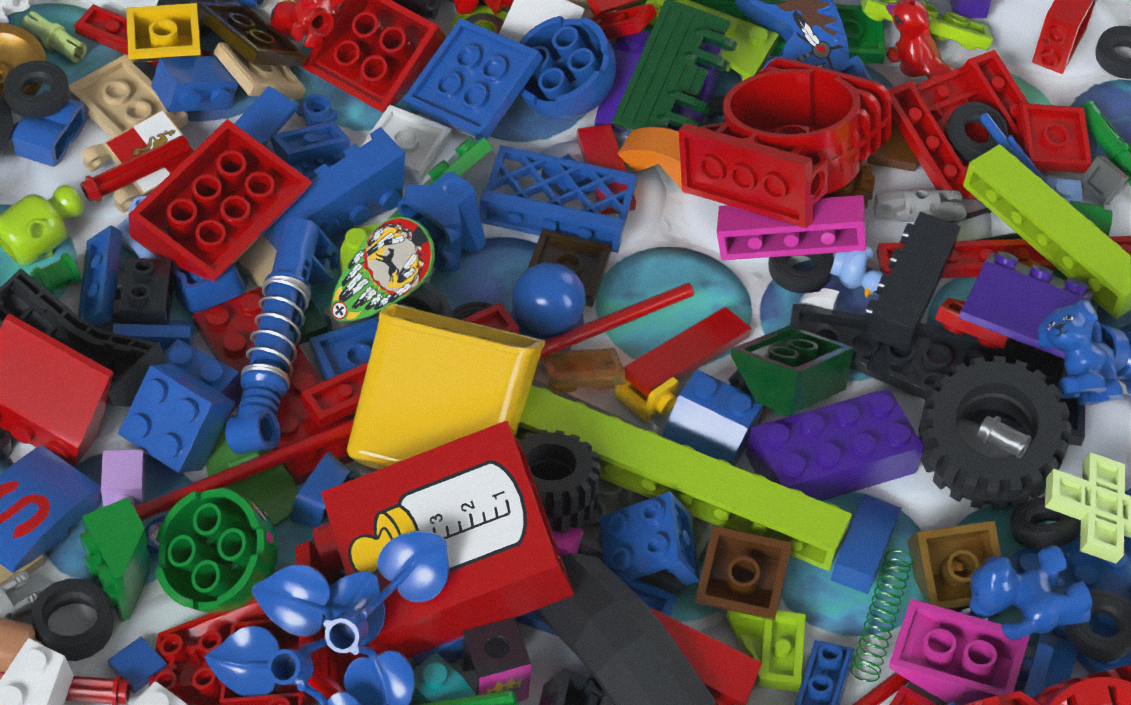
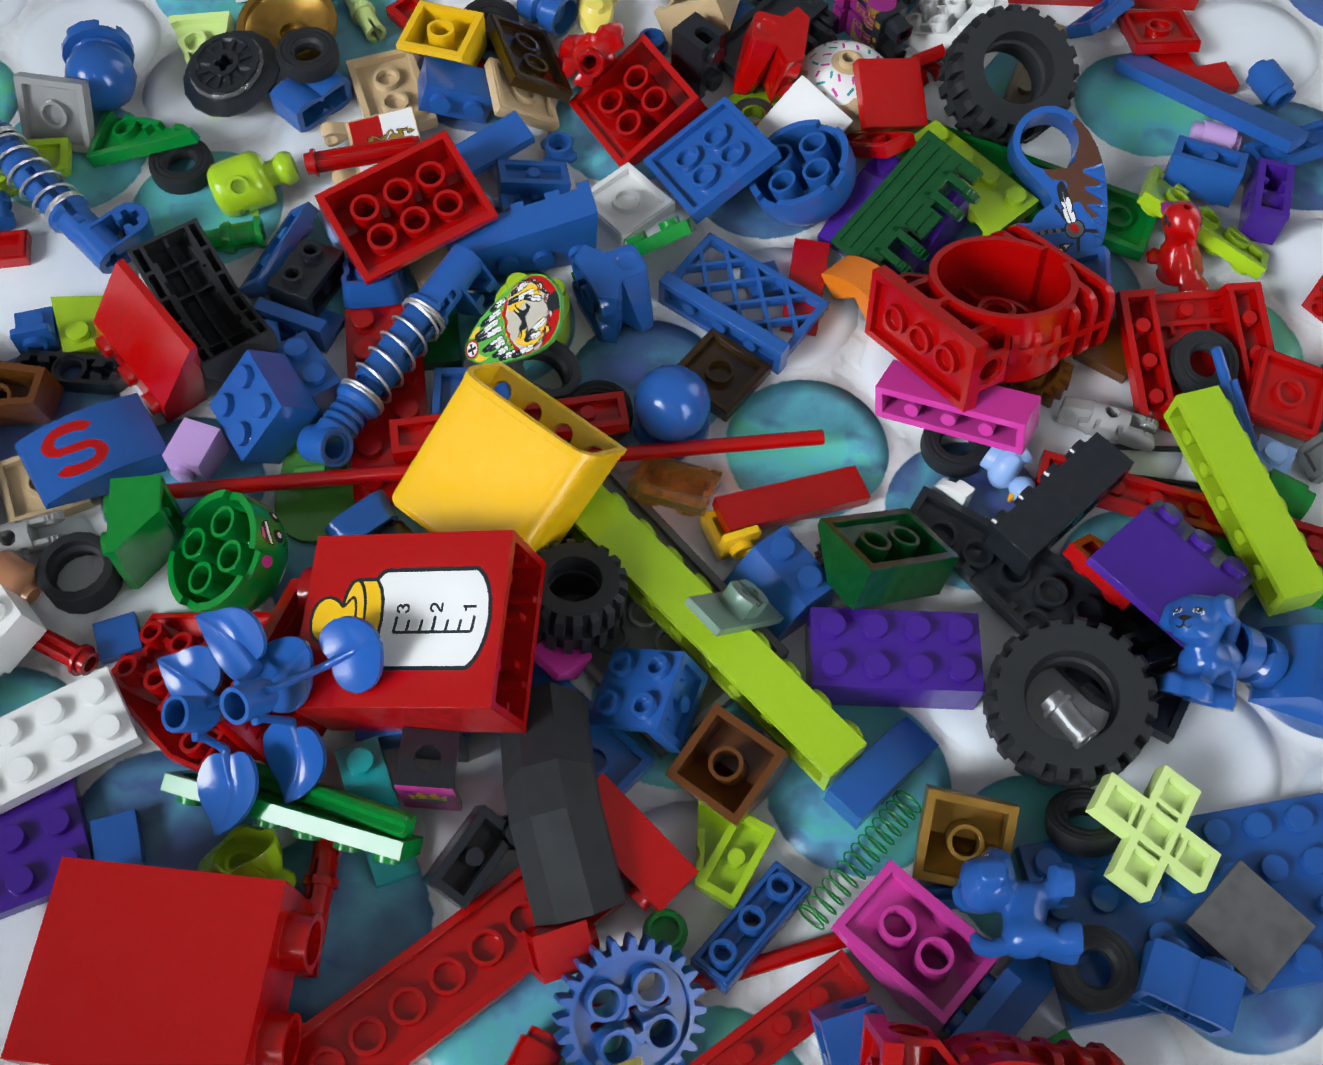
camera: 25 degrees right, 10 degrees up
none -> sand green piece [684,579,784,637]

